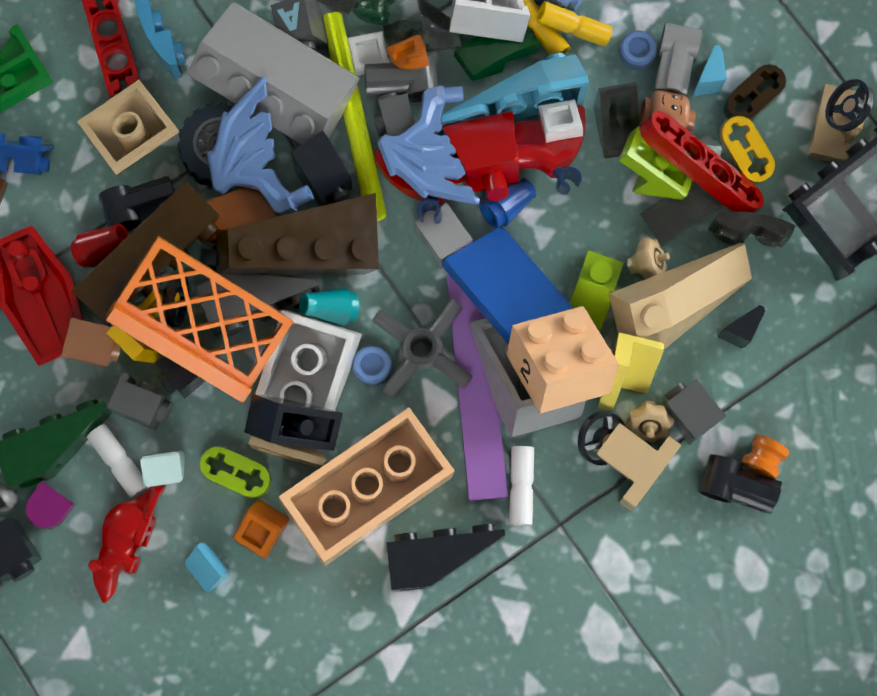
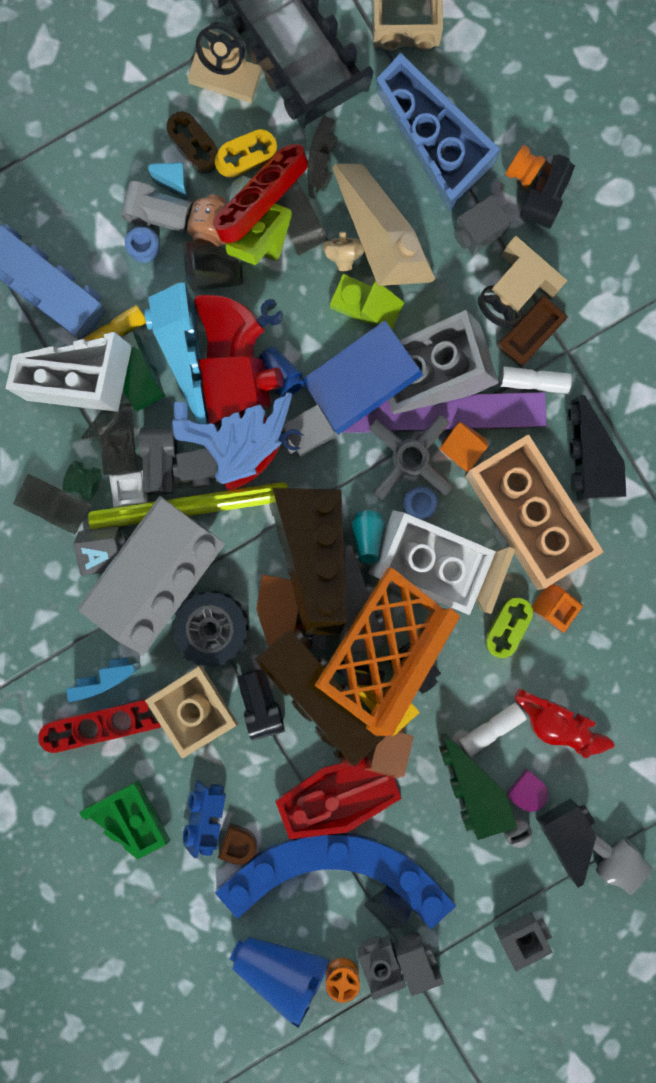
camera: 90 degrees left, 10 degrees up
red cone [70,223,129,268] -> none
dark grey brick [107,372,173,431] -> none
light aqua slope [140,450,185,487] -> none
medium azure slope [185,542,230,592] -> none
medium blue animal [207,77,313,216] -> none
black slope [244,394,343,451] -> none
black slope [291,130,353,206] -> none
orange tile [386,35,429,70] -> none
light nougat brick [507,306,619,414] -> none
yellow piece [537,1,613,47] -> none
white tile [538,99,583,143] -> none
light yellow panel [598,332,665,411] -> none
tan piece [625,401,675,443] -> none
black slope [718,305,766,349] -> none
none -> medium blue wedge [376,53,500,211]
none -> orange slope [439,421,488,472]
none -> reddish brown tile [497,295,568,368]

